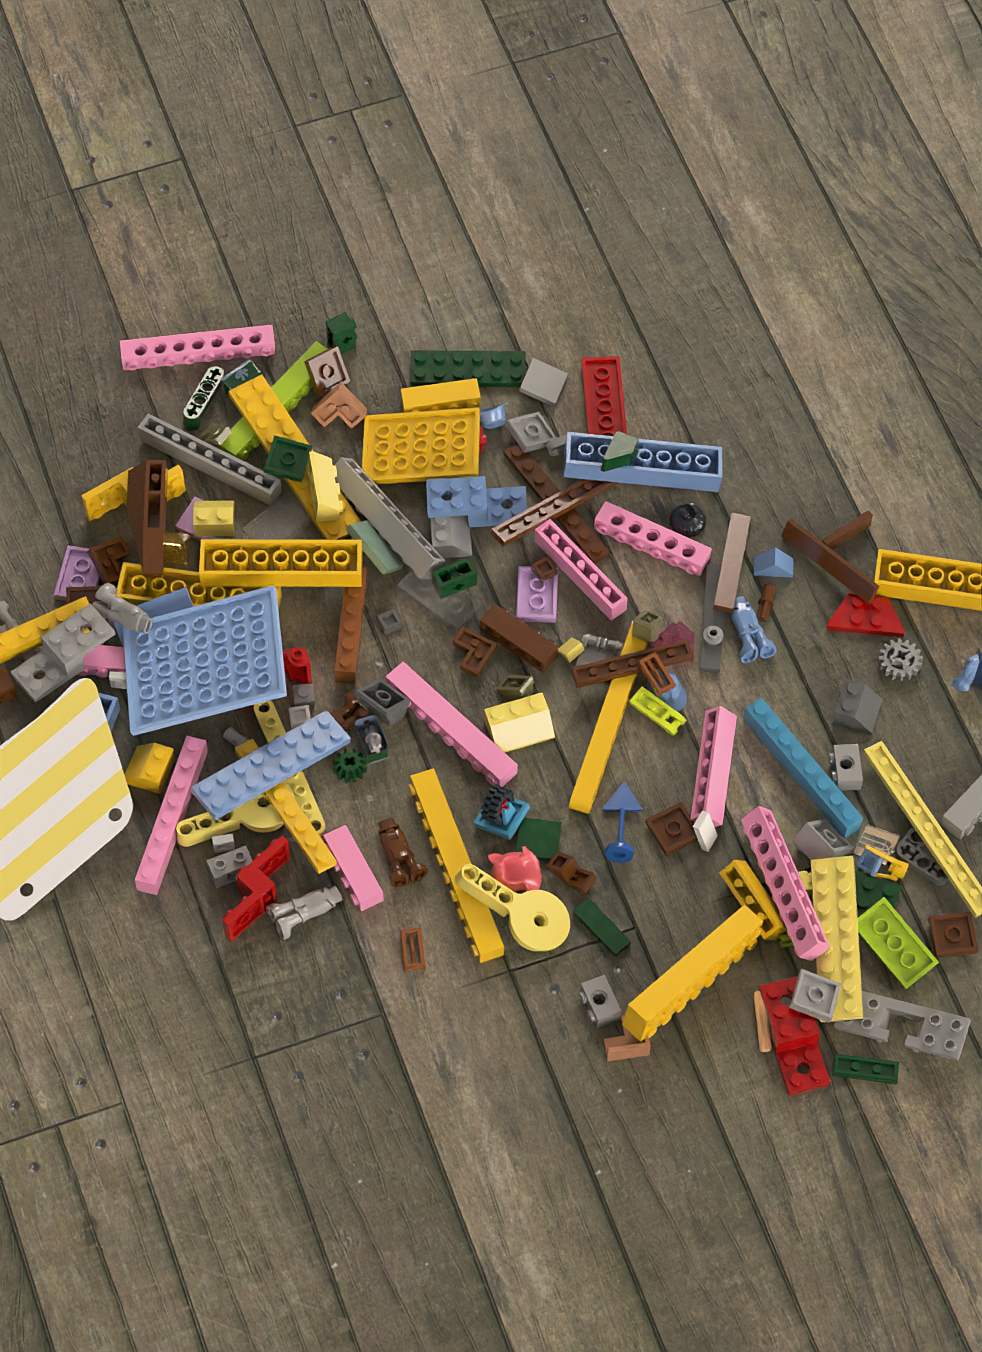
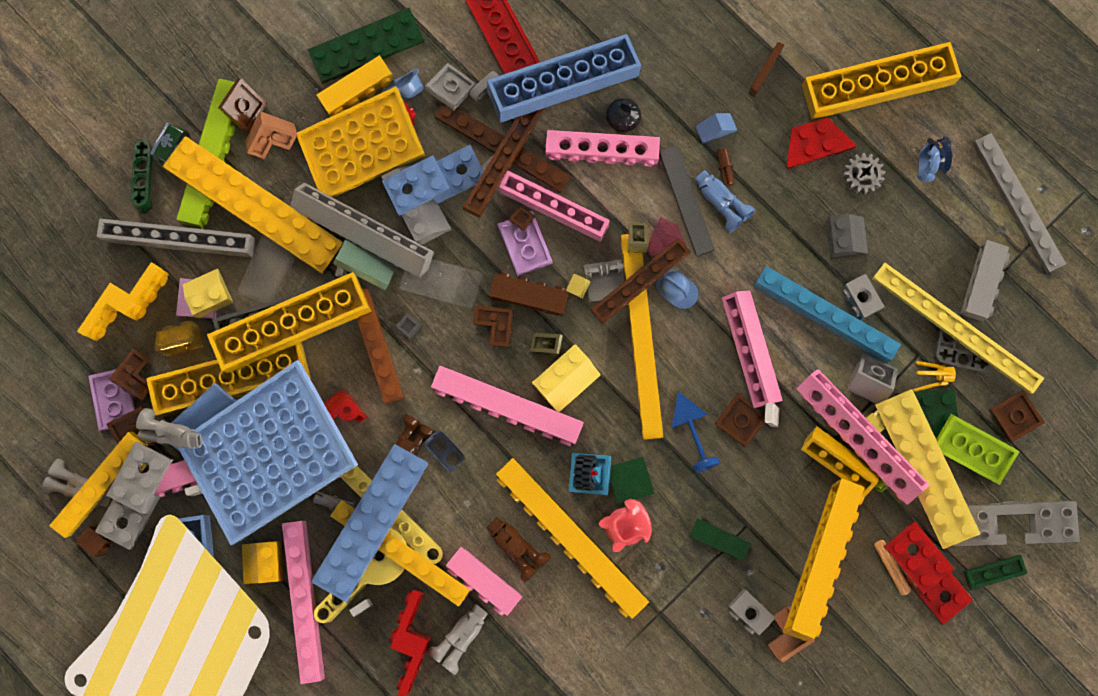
camera: 20 degrees left, 20 degrees up
bright pink brick [120,325,276,370] -> none
reddish brown wedge [126,460,168,576] -> none
olive plate [200,426,232,446] -> none
light grey brick [207,846,252,888] -> none
dark green plate [264,436,312,483] -> none
white tile [288,705,311,729] -> none
light grey plate [293,683,315,707] -> none
light yellow slope [307,451,343,522] -> none
dark green brick [325,312,357,354] -> none
dark green gear [333,748,367,784] -> none
dark grey slope [355,678,410,725] -> none
light grey axle [365,725,382,753] -> none
dark orange tile [400,928,426,971] -> none
dark green brick [432,557,477,599] -> none
light yellow beam [455,864,570,951] -> none
light grey tile [519,358,568,407] -> none
reddish brown slope [546,851,598,894] -> none
slope [600,431,640,472] -> none
neon yellow plate [629,686,687,736] -> none
dark orange tile [637,652,676,697] -> none
light grey plate [703,626,723,645] -> none
tile [713,513,751,613] -> none
reddish brown tile [781,519,879,604] -> none
light grey tile [789,969,841,1023] -> none
clear piece [852,824,900,865] -> none
medium blue tile [856,848,884,876] -> none

